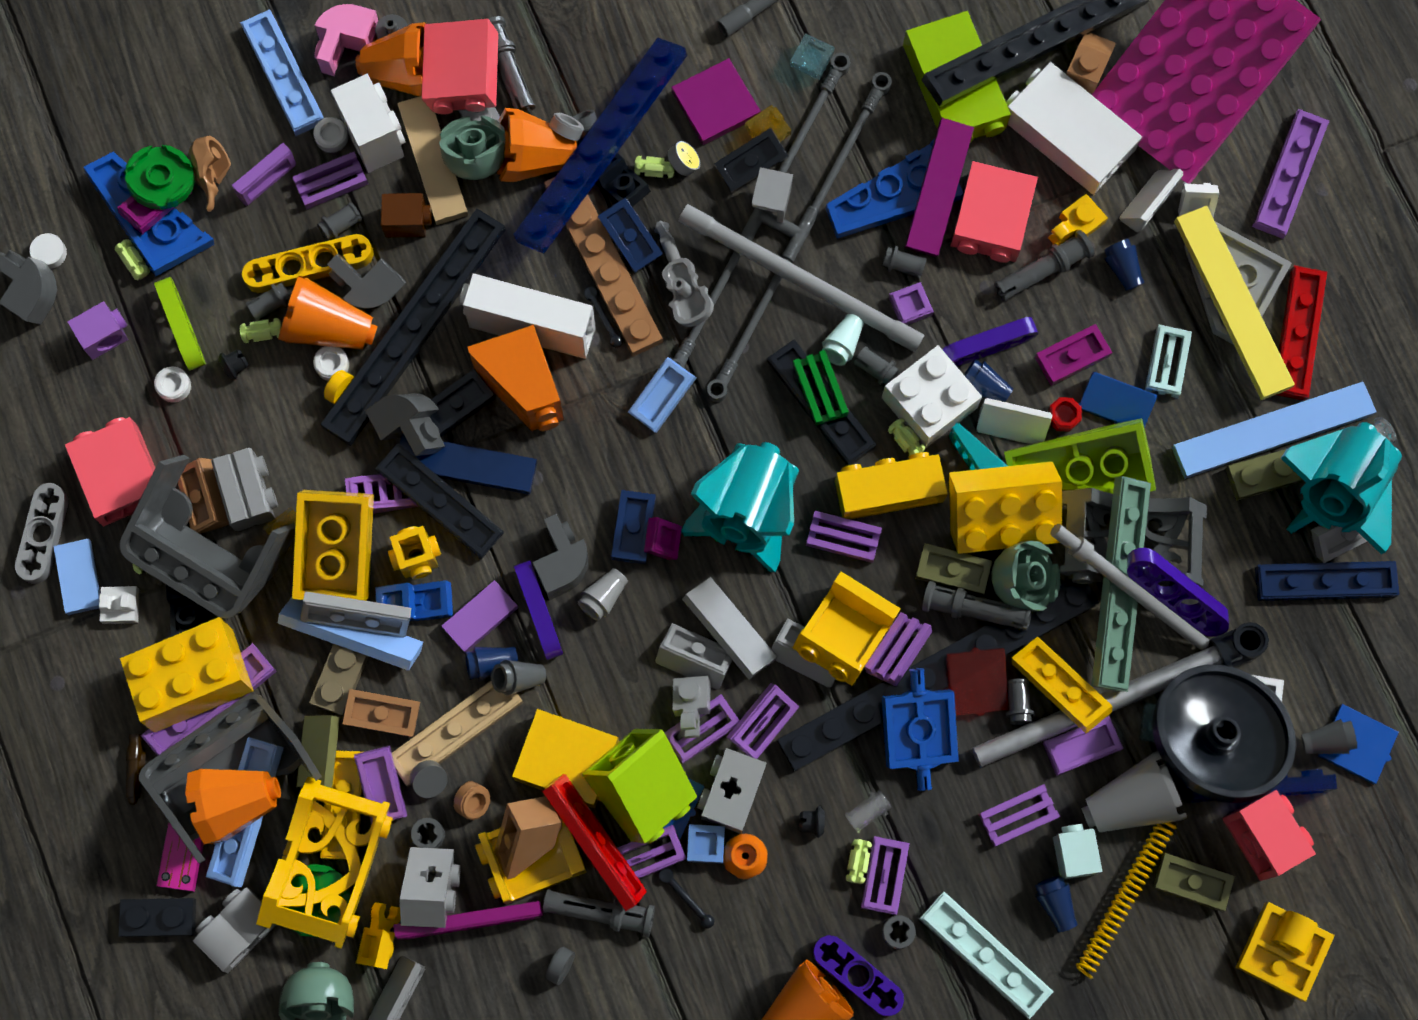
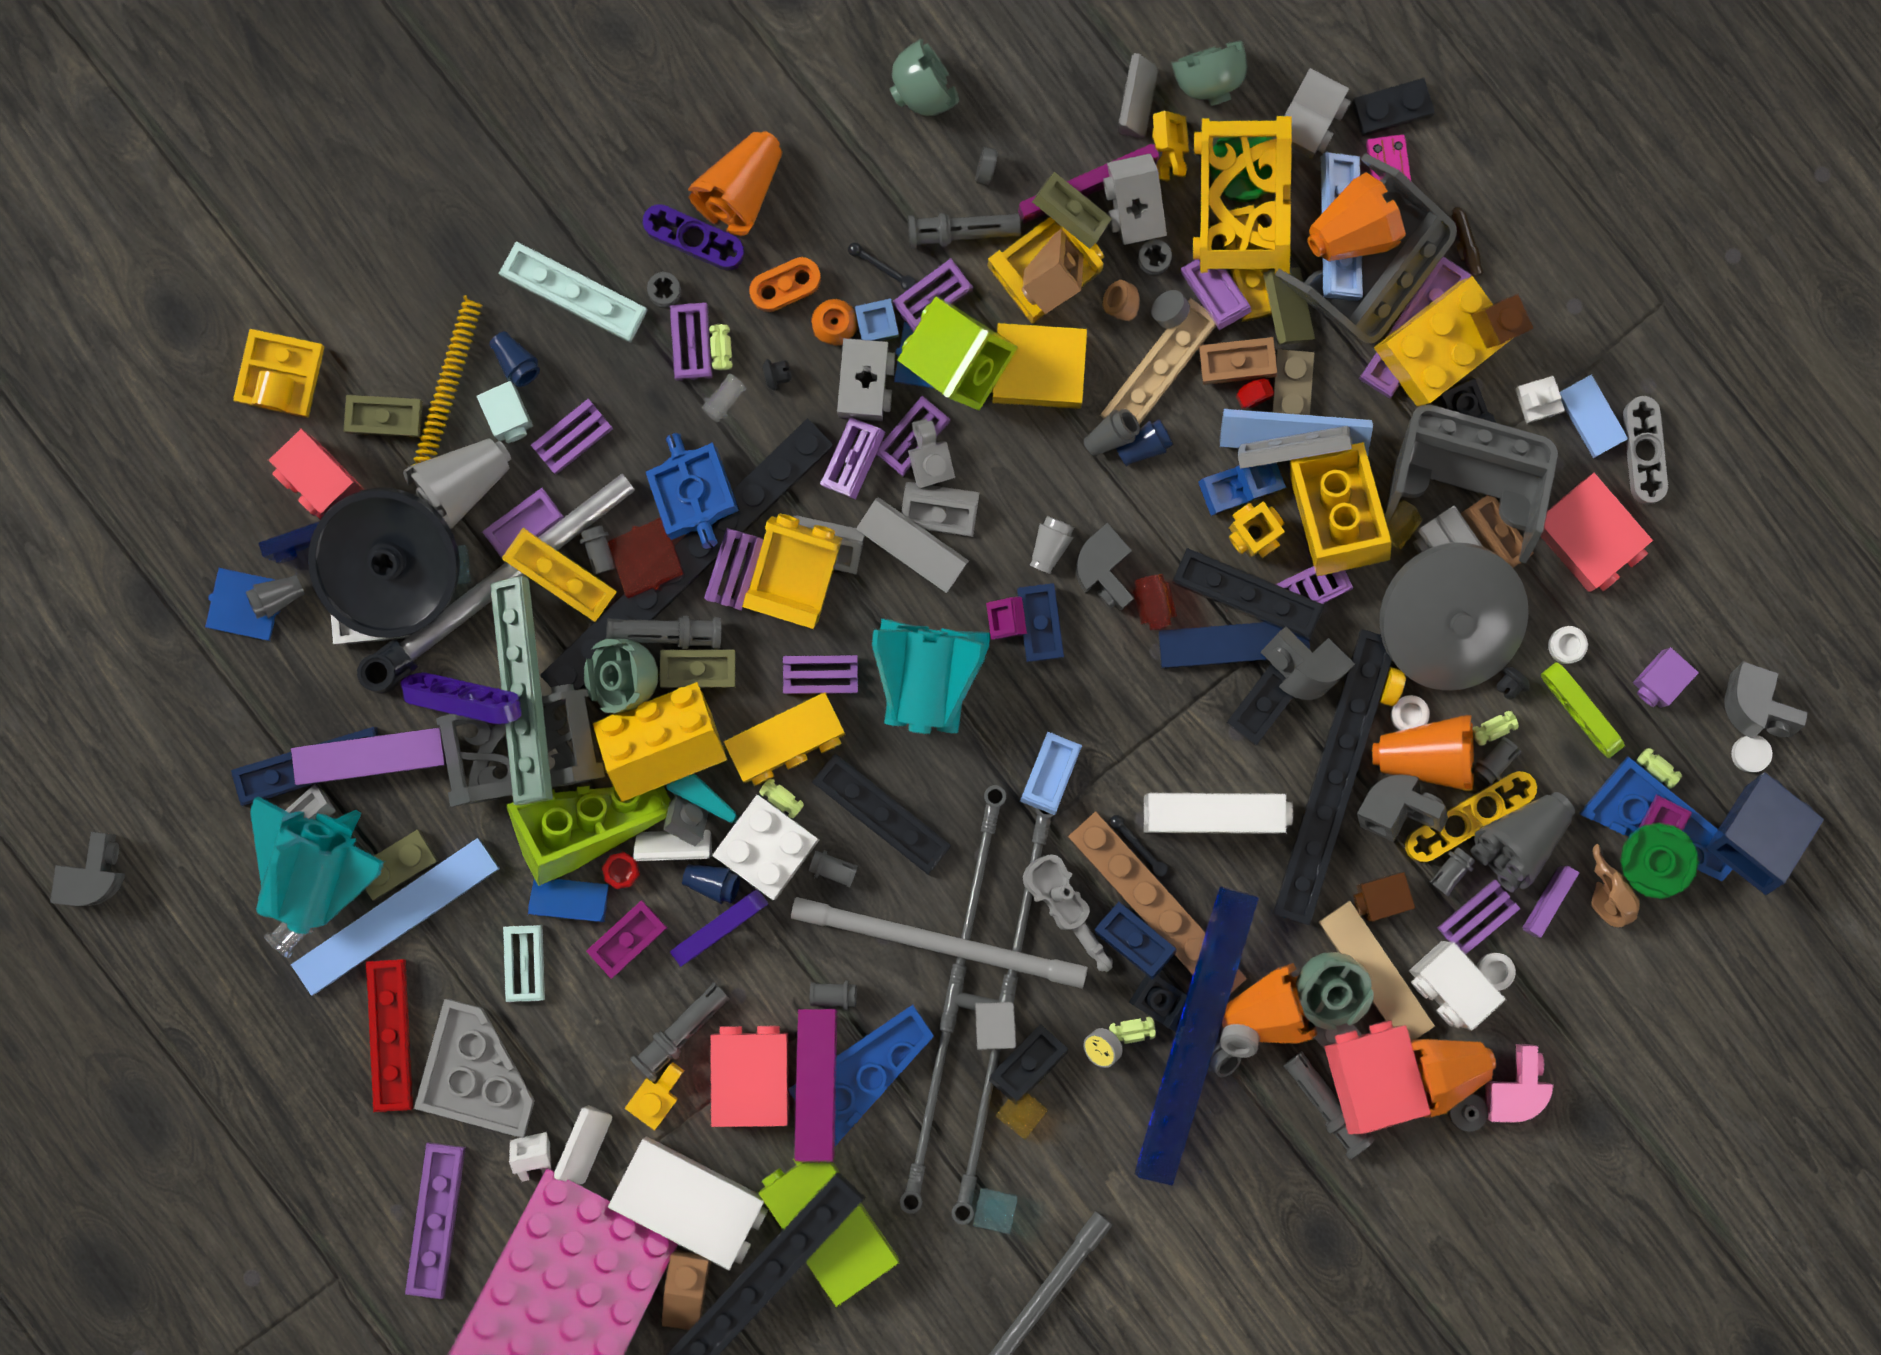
camera: 170 degrees right, 10 degrees up
light blue tile [240,9,324,136] -> none
medium lavender tile [442,580,518,653] -> none
orange slope [467,325,564,431] -> none
dark purple beam [514,560,564,660] -> none
red tile [542,774,647,911] -> none
magenta tile [671,58,761,145] -> none
green tile [793,350,849,426] -> none
light aqua cone [822,314,864,366] -> none
medium lavender tile [889,282,934,325] -> none
light grey bar [1050,524,1209,650] -> none
dark blue cone [1104,239,1144,291] -> none
light yellow tile [1174,206,1295,400] -> none
none -> medium lavender tile [291,728,446,786]
none -> dark grey plate [663,795,709,846]
none -> orange plate [749,257,821,312]
none -> olive plate [1032,172,1112,249]
none -> clear red brick [1133,574,1177,631]
none -> red tile [1236,379,1274,410]
none -> dark grey dish [1379,543,1528,690]
none -> reddish brown brick [1471,294,1534,349]
none -> dark grey cone [1471,792,1575,892]
none -> dark blue brick [1706,772,1824,895]

